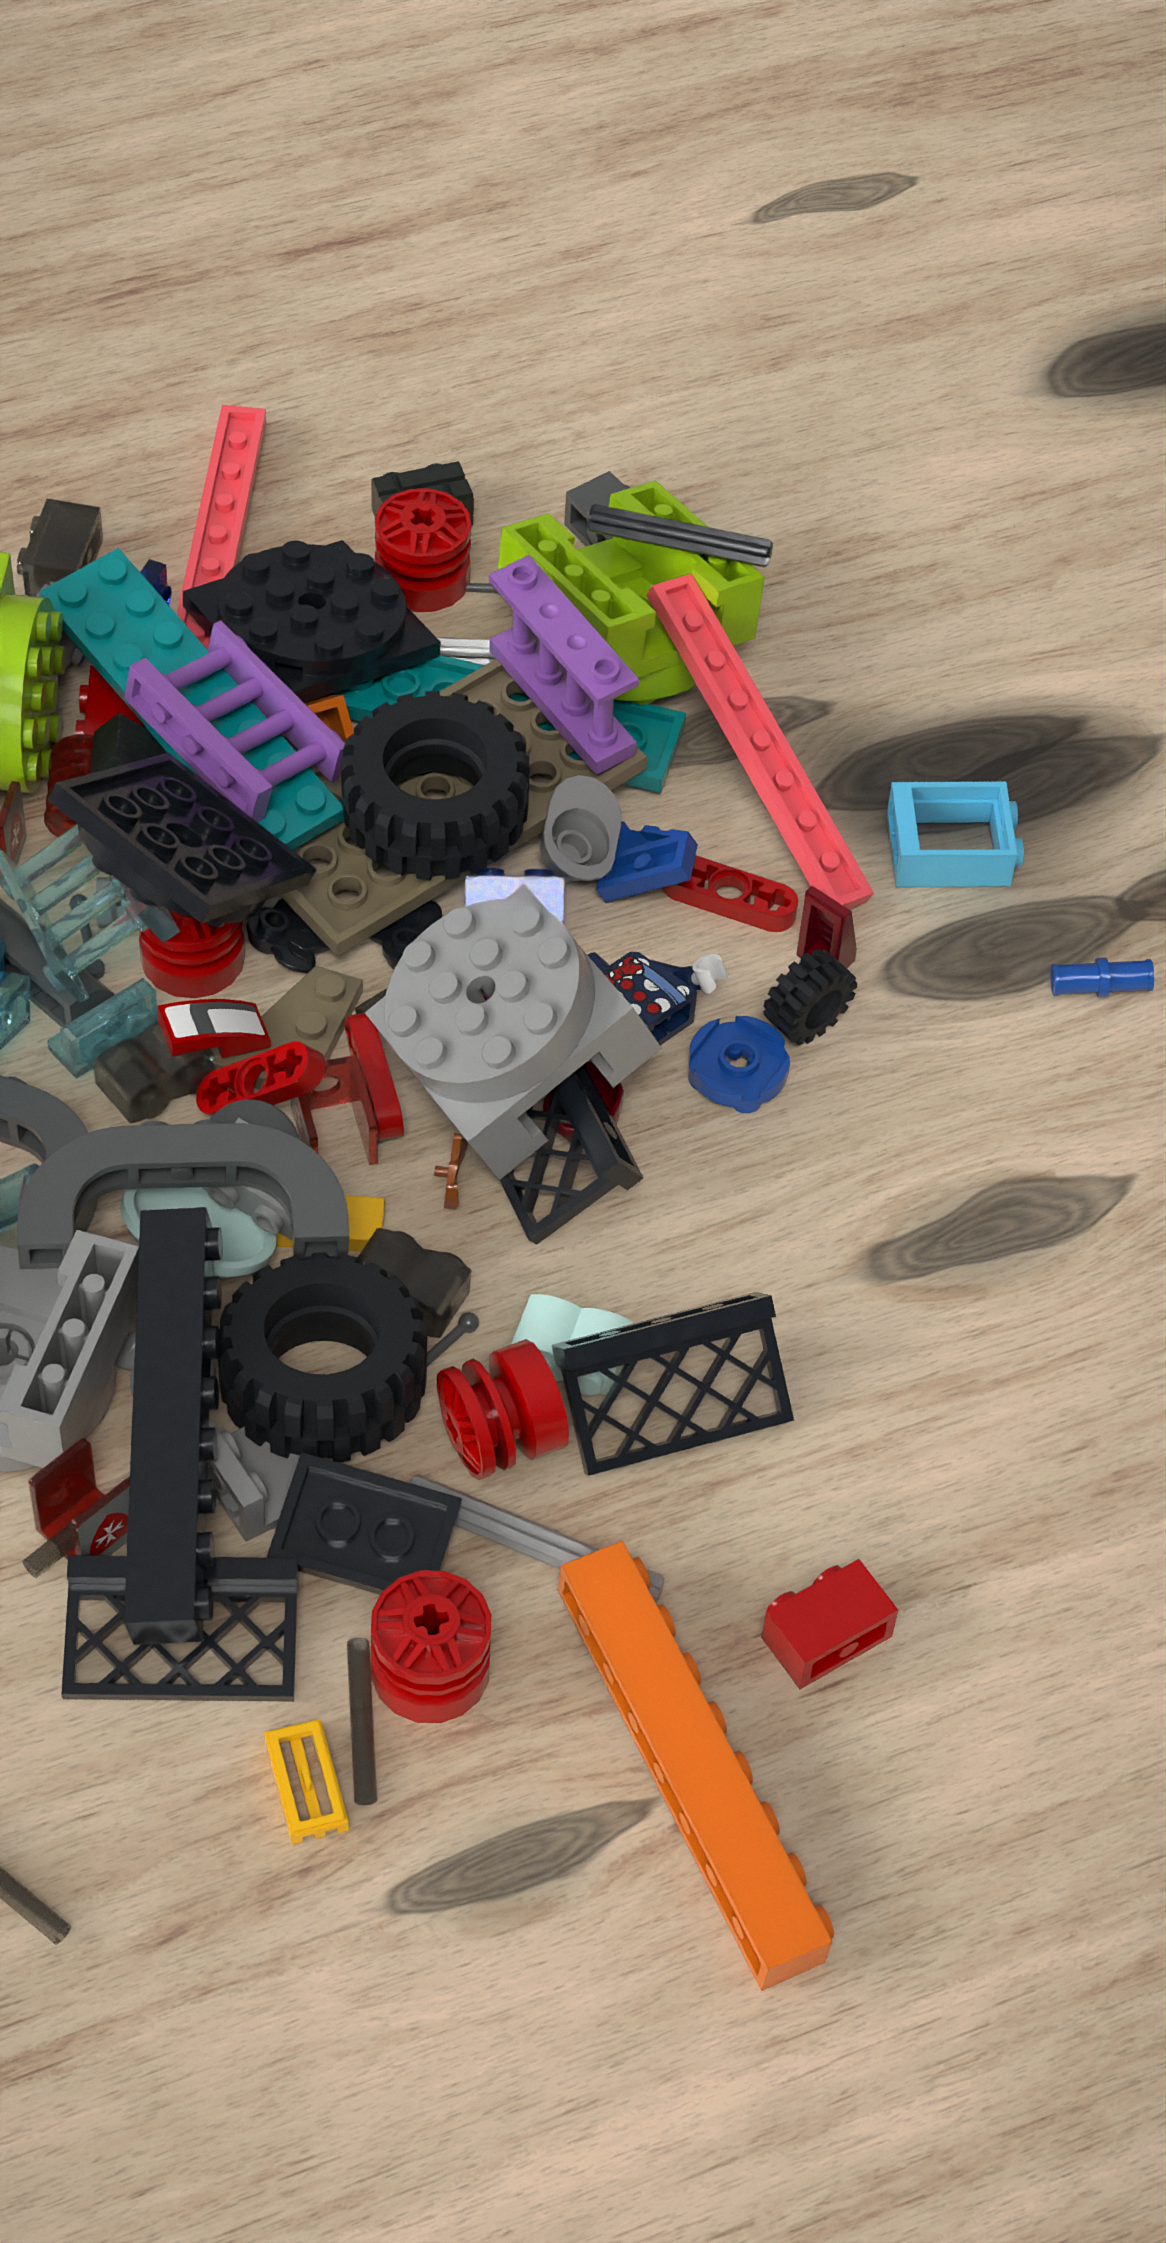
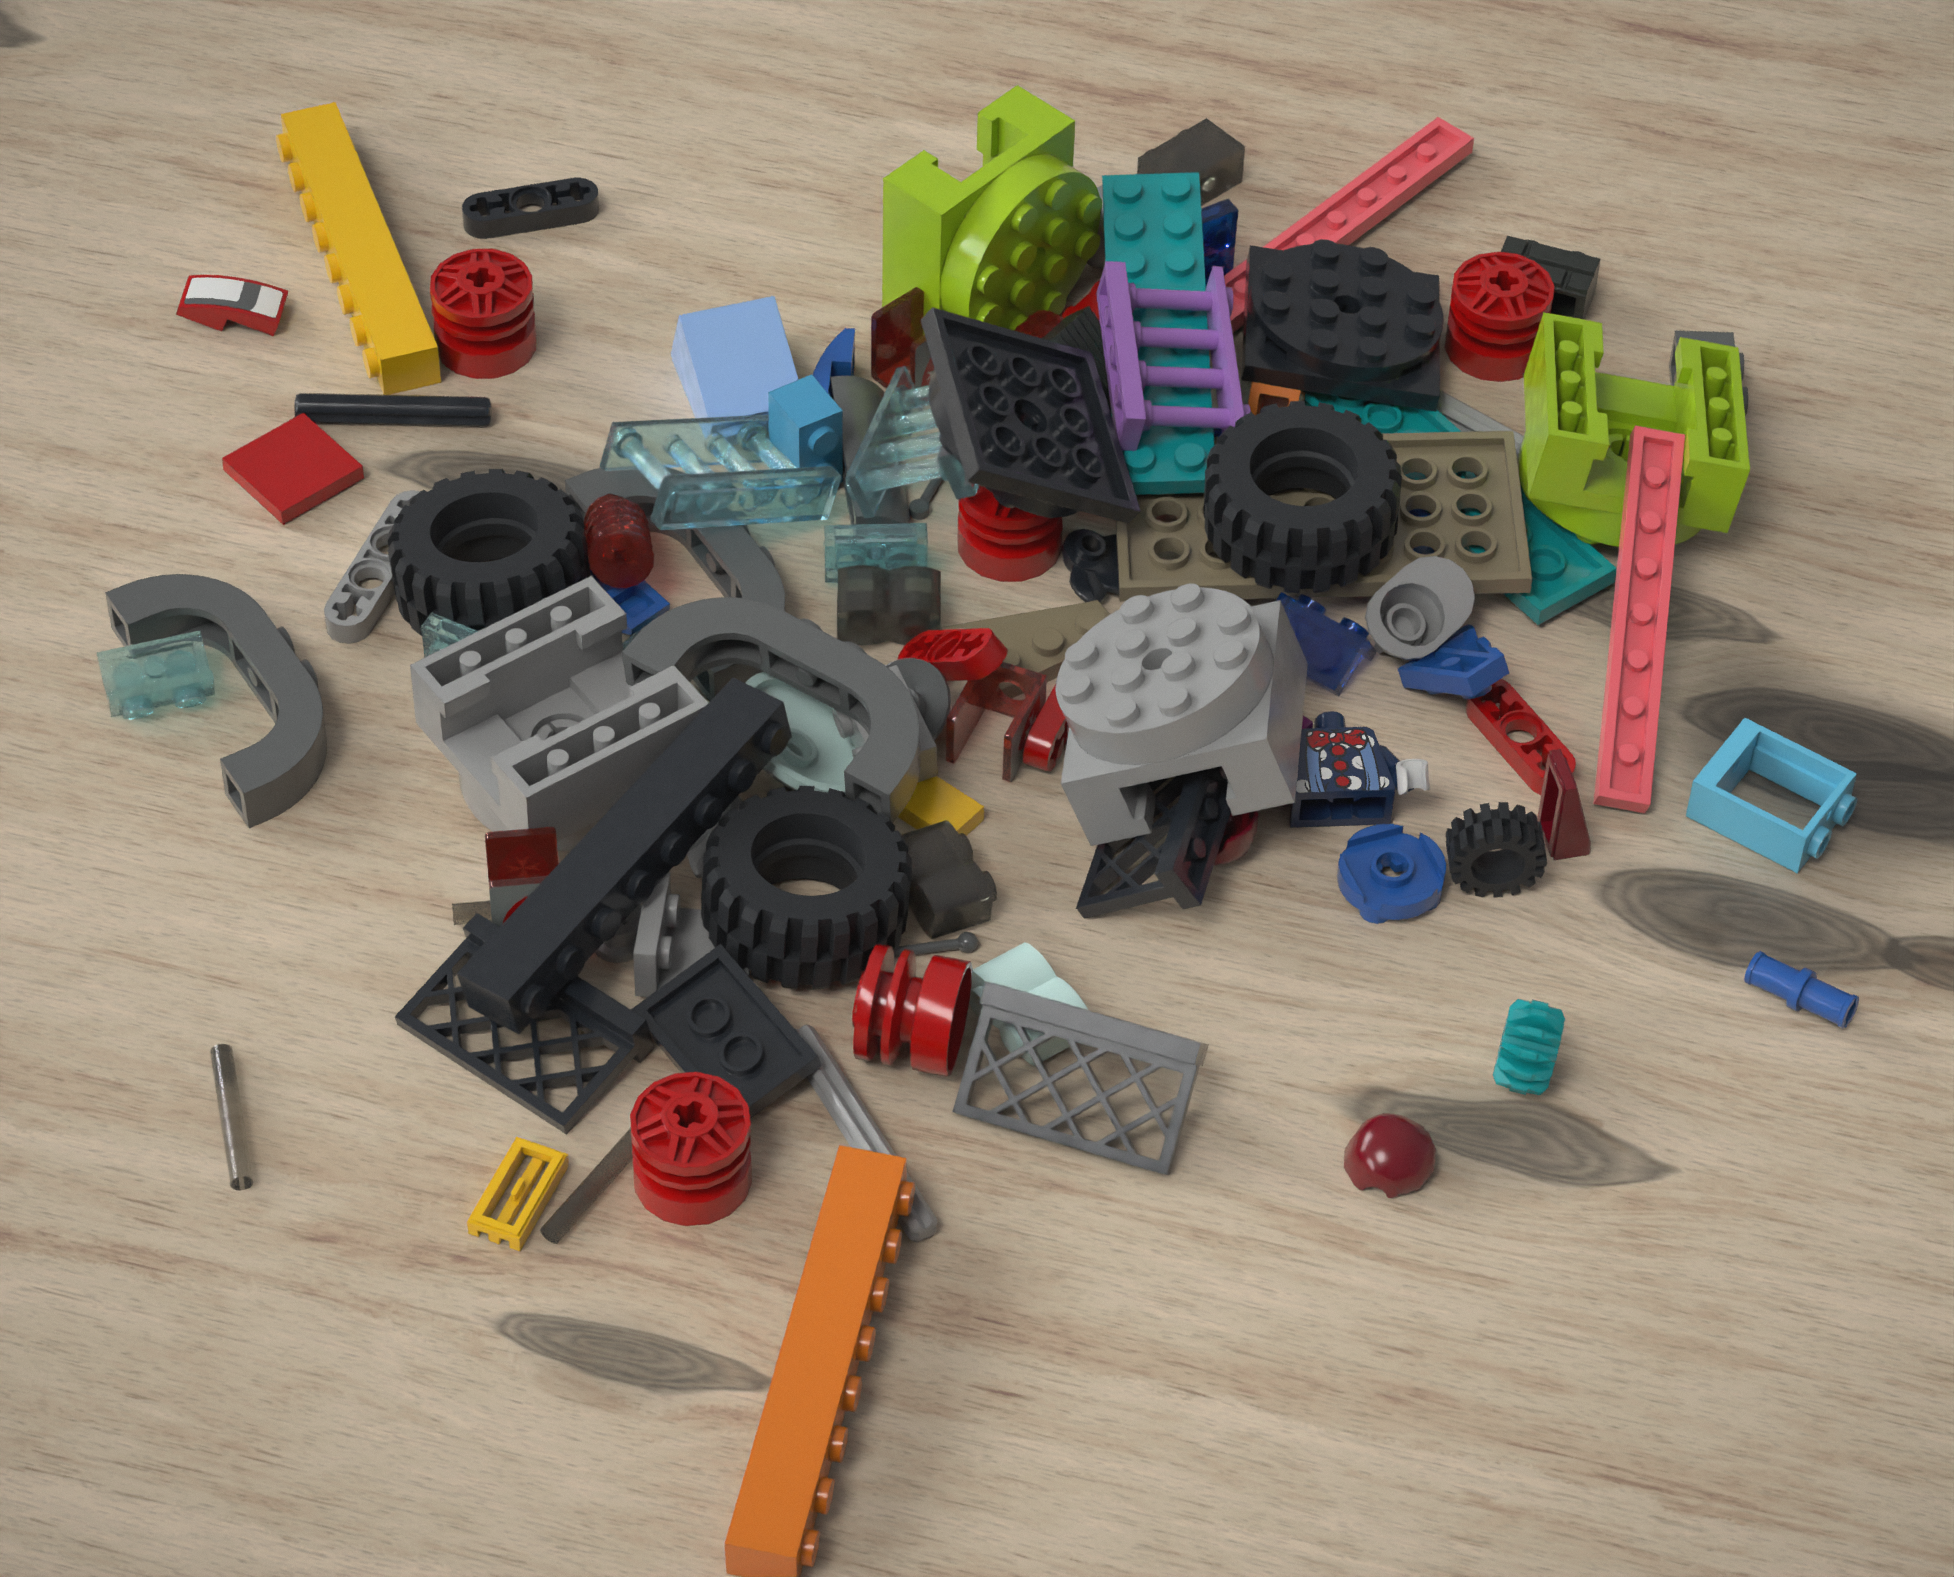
camera: 40 degrees right, 5 degrees down
slope [157,999,271,1058] -> none
dark orange piece [434,1133,468,1210] -> none
medium lavender fence [489,555,639,775] -> none
black axle [587,504,773,567] -> none
red brick [761,1559,898,1690] -> none
none -> dark red hair [1344,1113,1436,1199]
none -> teal gear [1493,999,1565,1095]

